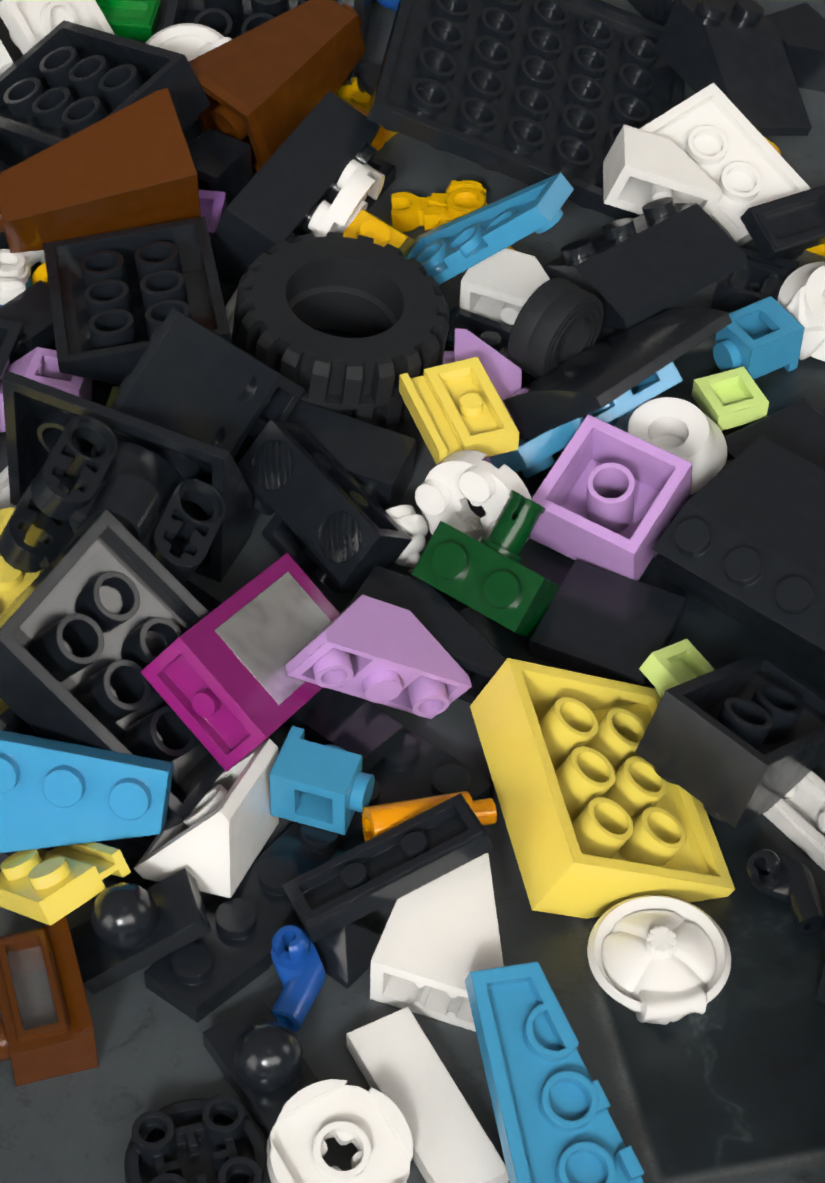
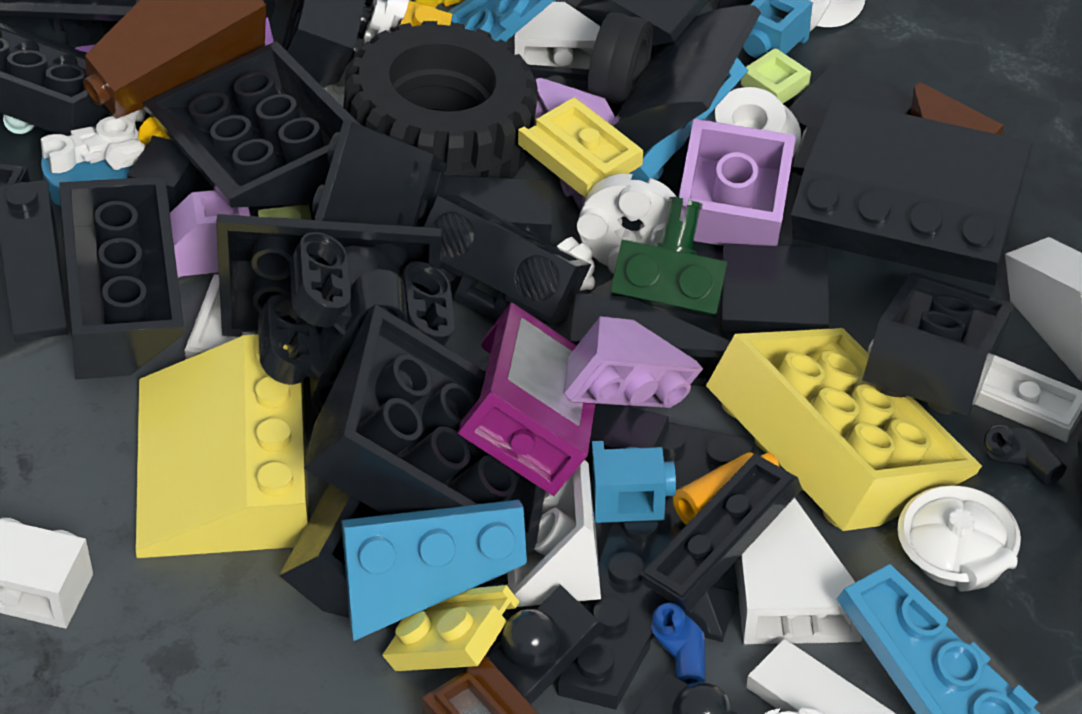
camera: 20 degrees left, 0 degrees up
yellowish green plate [639,638,715,698] -> none

